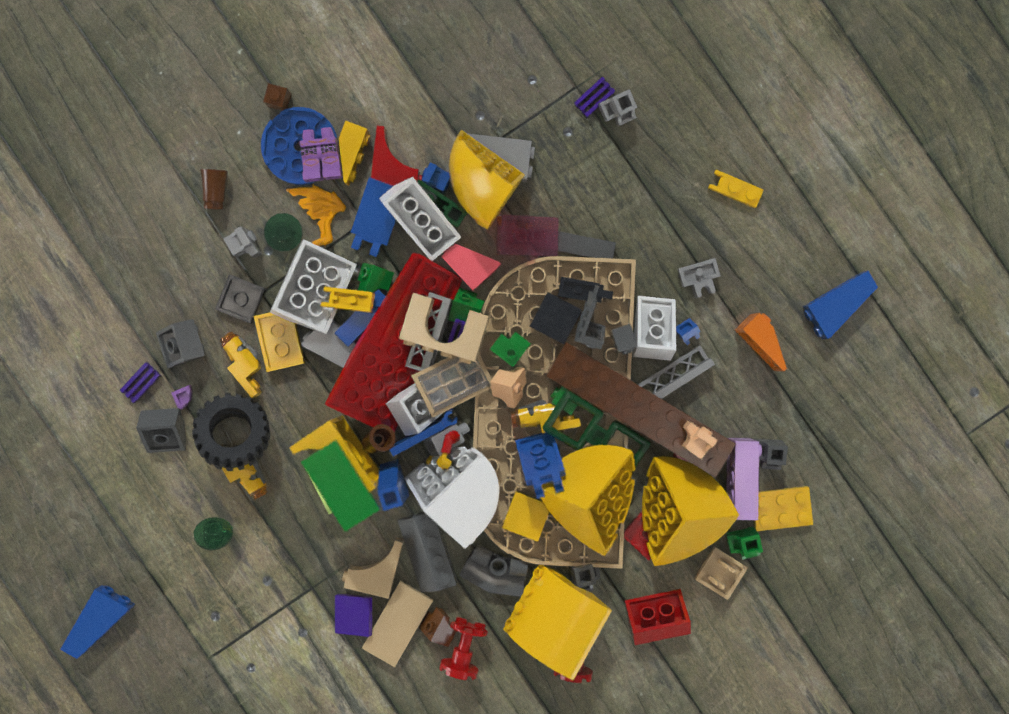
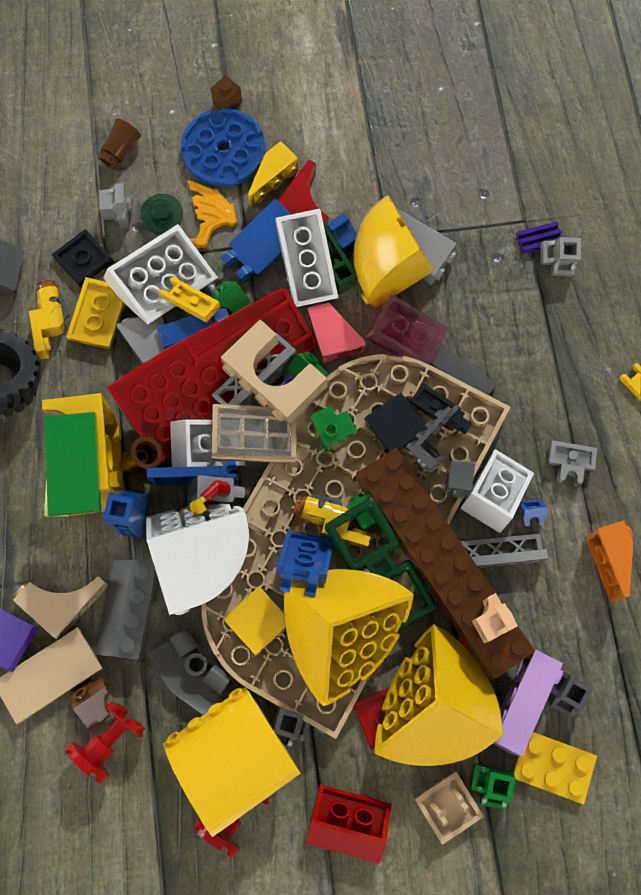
camera: 20 degrees right, 15 degrees down
medium lavender hips [300,127,343,182] -> none
light nougat brick [490,367,526,409] -> none

